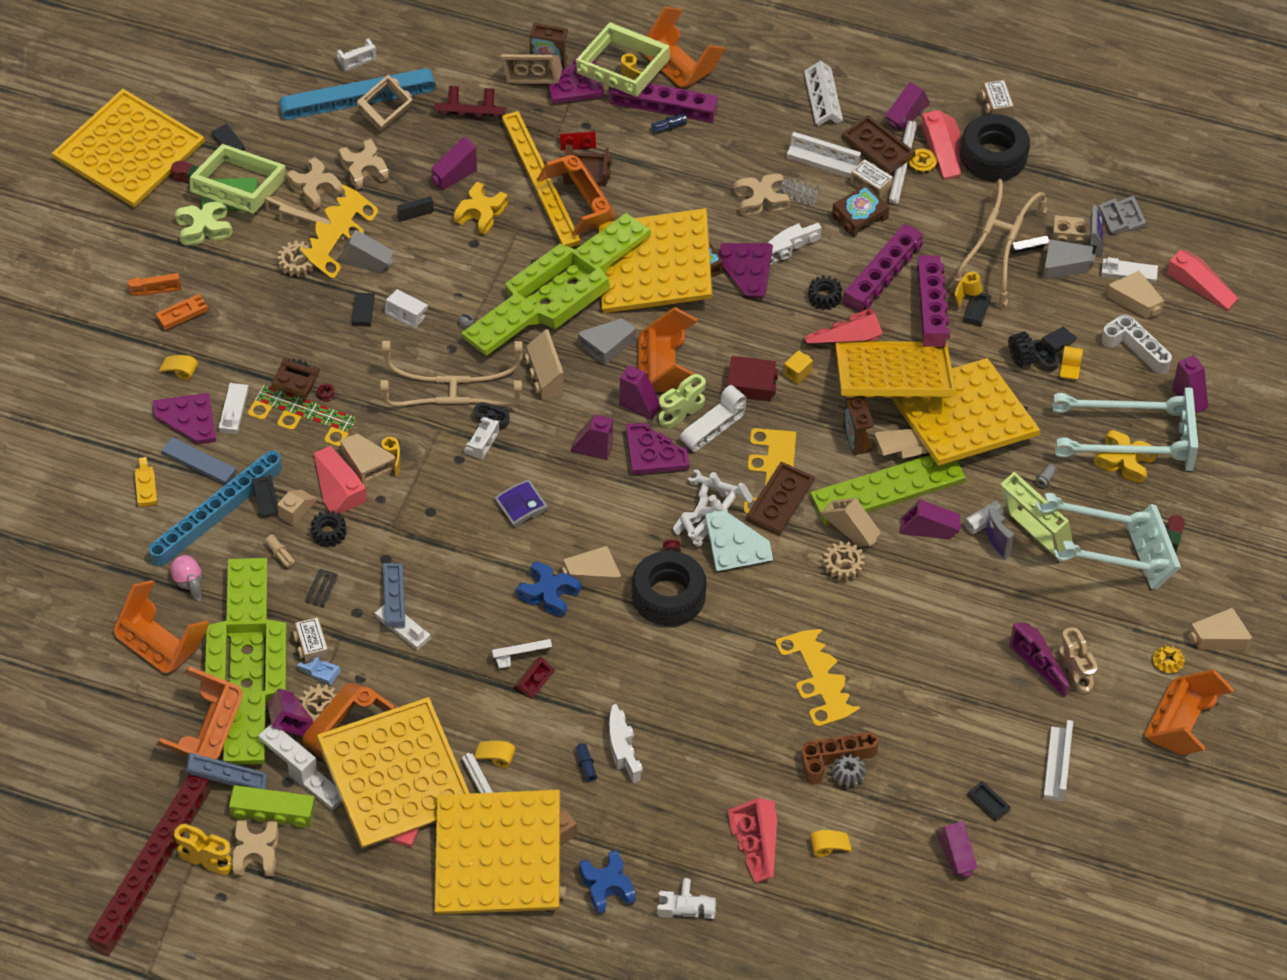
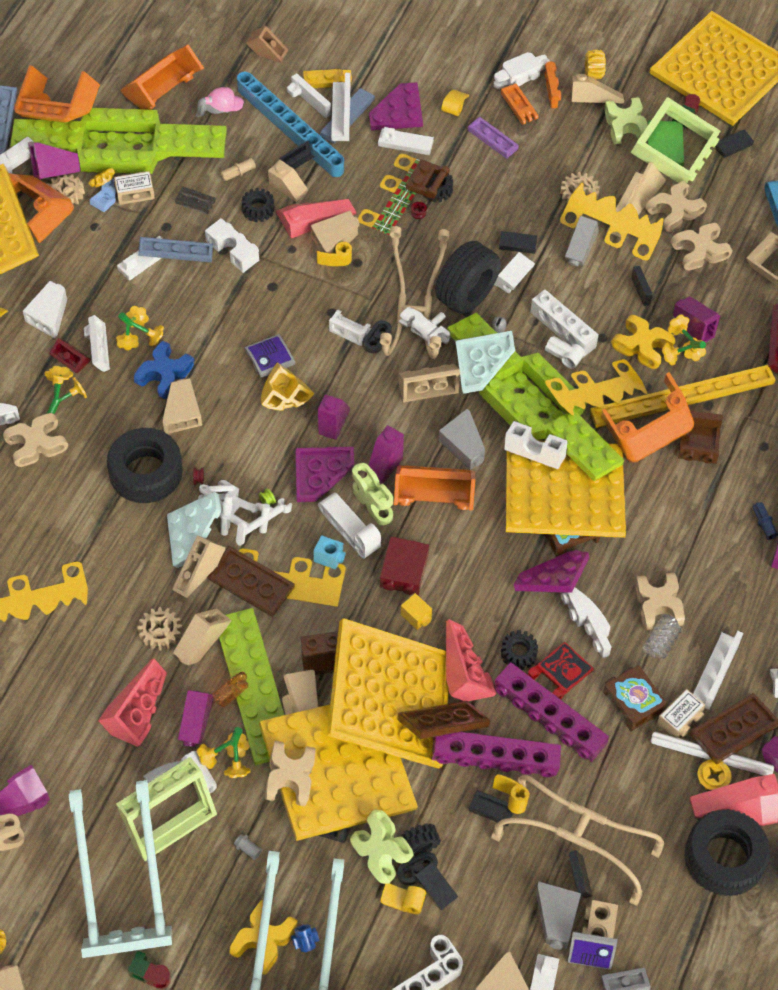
camera: 95 degrees right, 5 degrees up
red hinge [559,131,596,150] -> none
none -> tan piece [3,413,68,467]
none -> white slope [23,281,67,339]
none -> yellow plant [45,366,87,415]
none -> yellow gear [88,168,115,188]
none -> coral wedge [98,659,167,747]
none -> yellow plant [116,306,164,351]
none -> tan slope [172,535,225,598]
none -> yellow plant [197,727,251,778]
none -> white arch [205,219,259,273]
none -> clear orange hinge [213,671,248,707]
none -> medium nougat slope [246,26,288,63]
none -> lime bush [258,488,276,505]
none -> yellow brick [261,362,314,410]
none -> tan piece [265,741,316,807]
none -> white hinge [287,73,331,118]
none -> blue gear [291,924,320,952]
none -> medium azure brick [314,535,345,570]
none -> white fence [331,73,351,141]
none -> yellowish green piece [350,809,413,884]
none -> reddish brown tile [397,701,490,739]
none -> white piece [399,307,450,350]
none -> black tyre [435,241,501,314]
none -> light aqua plate [456,331,515,394]
none -> medium lavender tile [468,117,519,159]
none -> white hinge [494,52,550,90]
none -> white arch [504,421,567,469]
none -> flag [528,642,594,700]
none -> white brick [530,290,598,357]
none -> white piece [545,336,585,369]
none -> yellow piece [545,359,647,415]
none -> tan slope [571,74,624,103]
none -> yellow gear [584,50,606,80]
none -> yellow plant [662,314,706,366]

